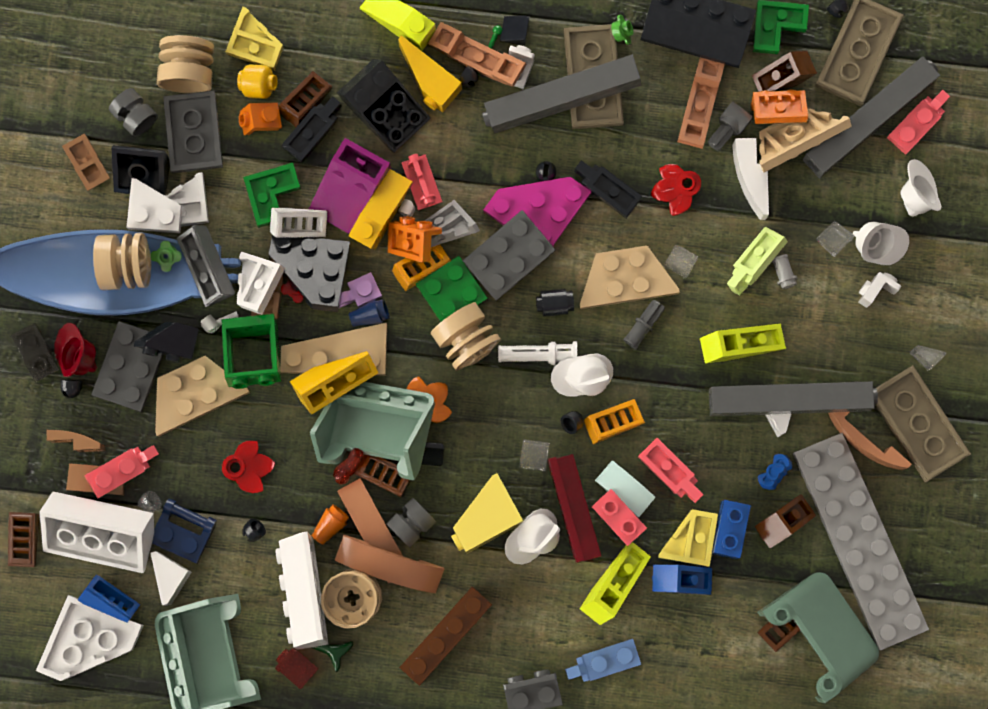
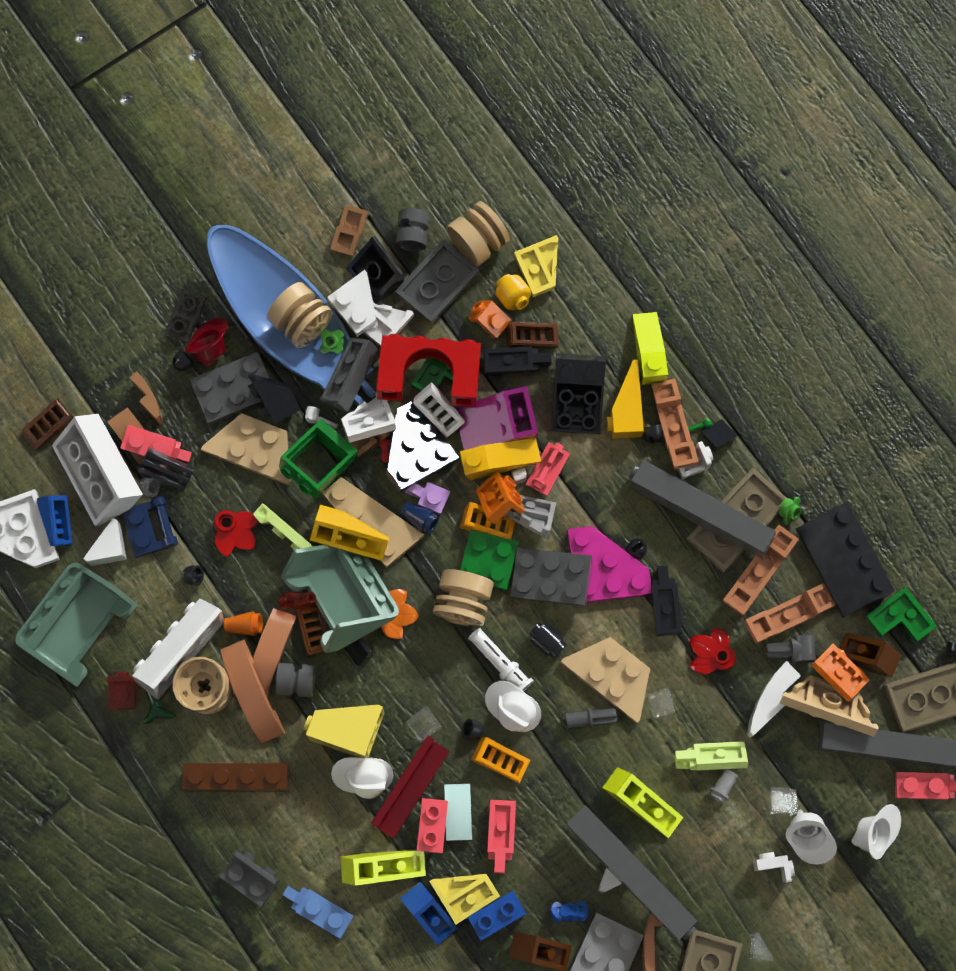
camera: 45 degrees right, 5 degrees down
none -> black tile [138,448,195,491]
none -> yellowish green hinge [253,503,313,550]
none -> red arch [377,334,481,407]
none -> nougat slope [723,525,799,616]

